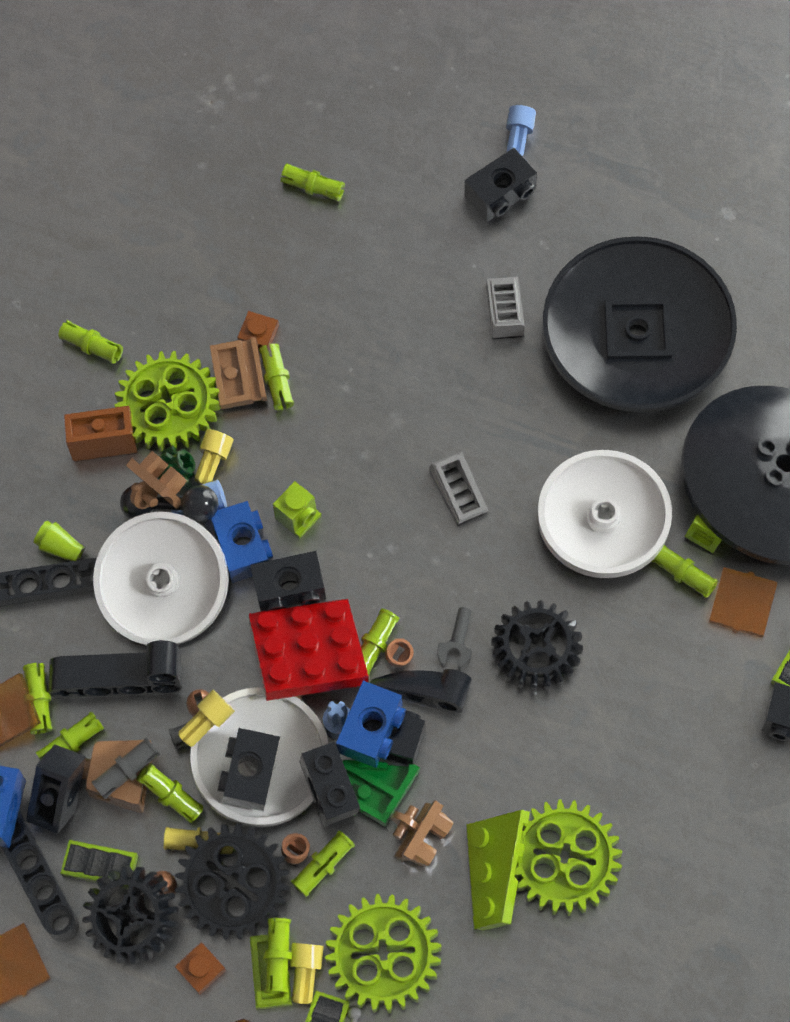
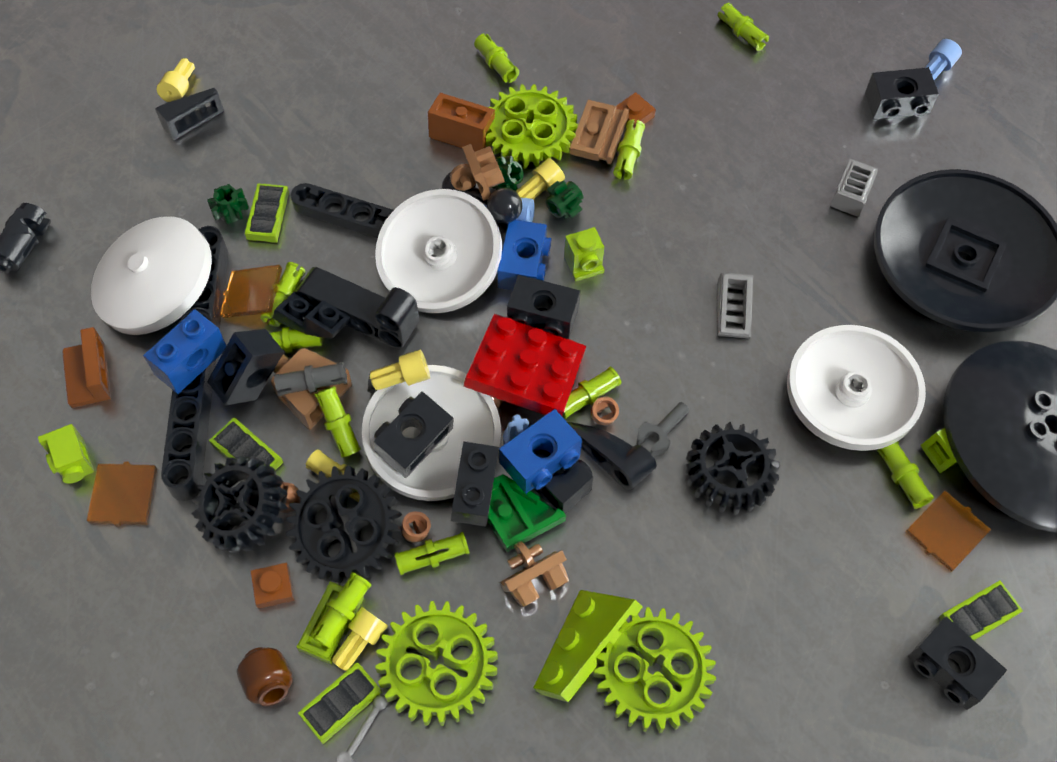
camera: 25 degrees right, 5 degrees down
lime cone [33,520,86,561] -> none
none -> black slope [273,292,350,339]
none -> dark green gear [545,180,584,219]

